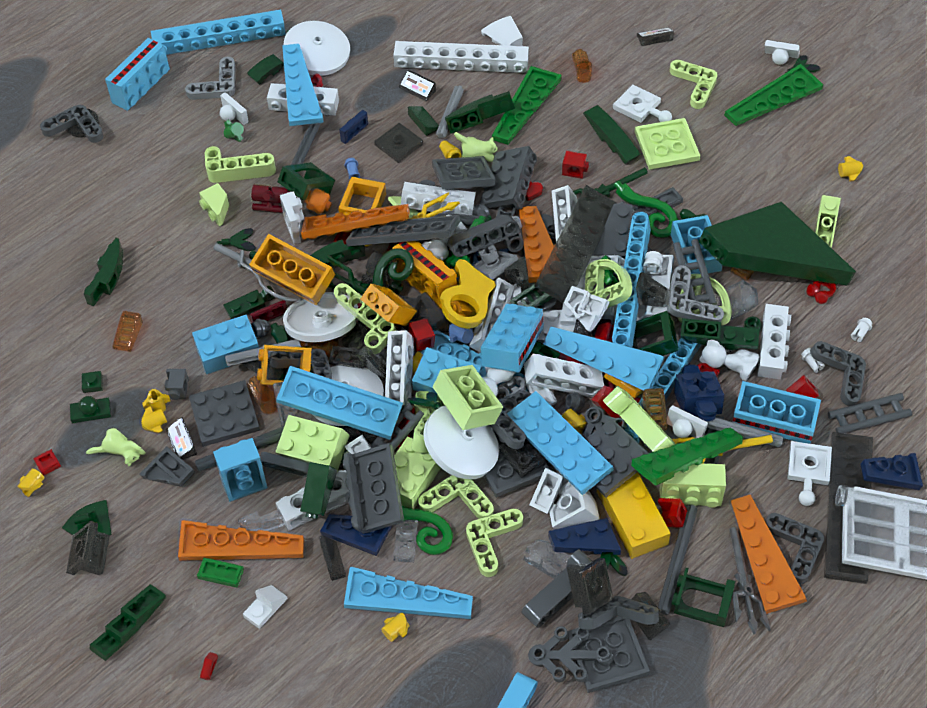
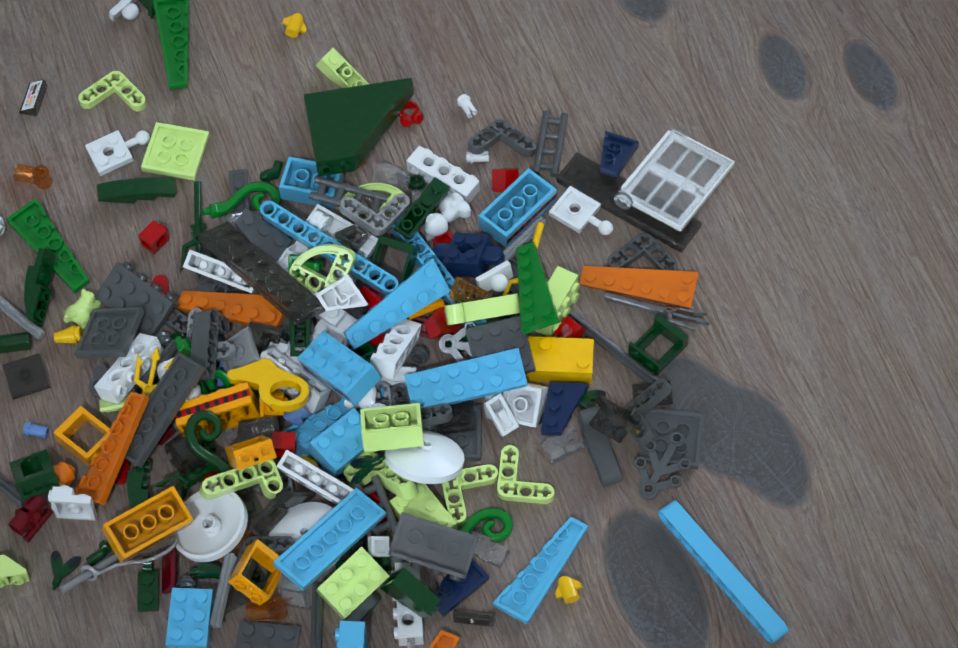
camera: 65 degrees left, 5 degrees up
yellow piece [562,409,587,435] -> none

